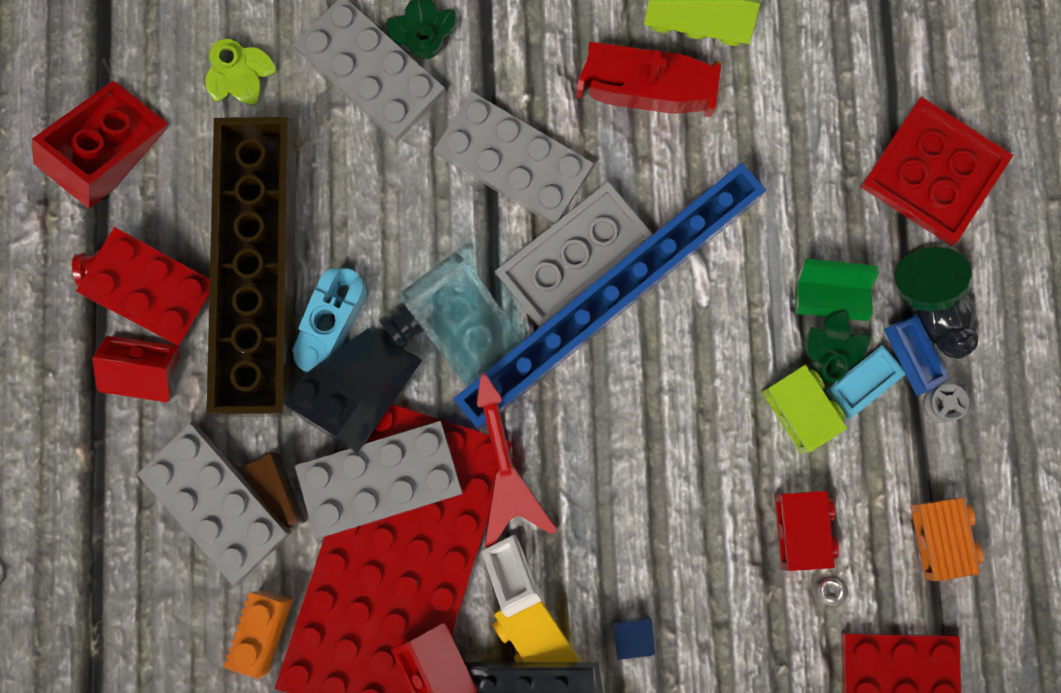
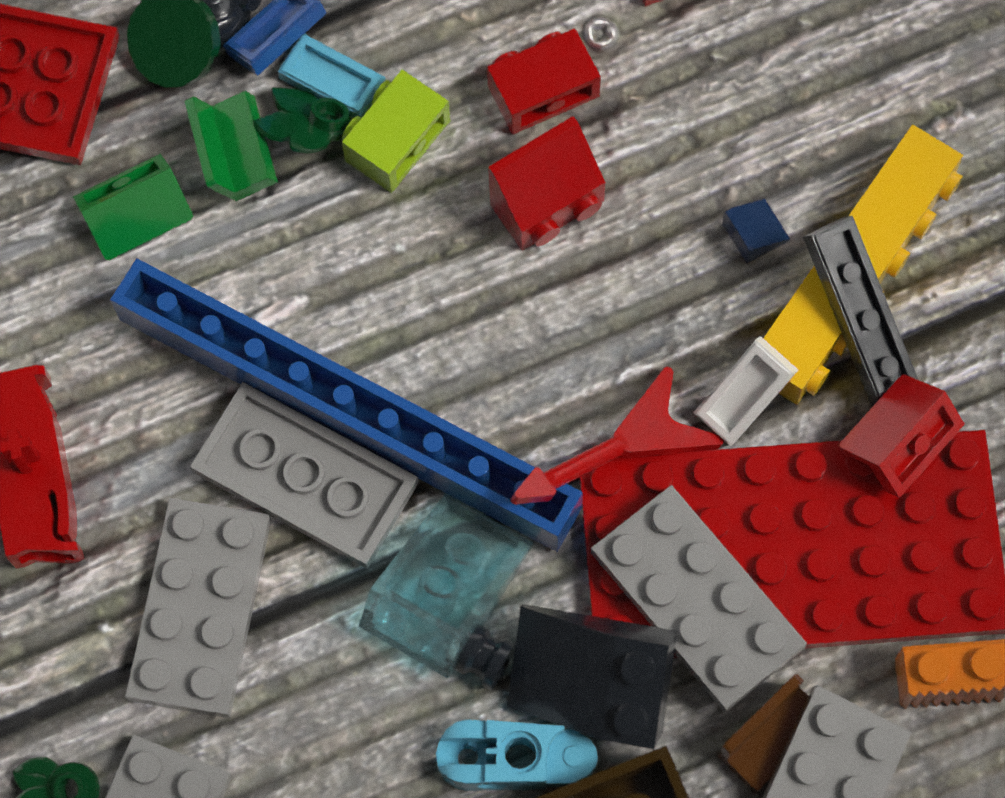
camera: 110 degrees left, 10 degrees down
none -> green panel [73,153,193,260]
none -> red slope [488,116,606,251]

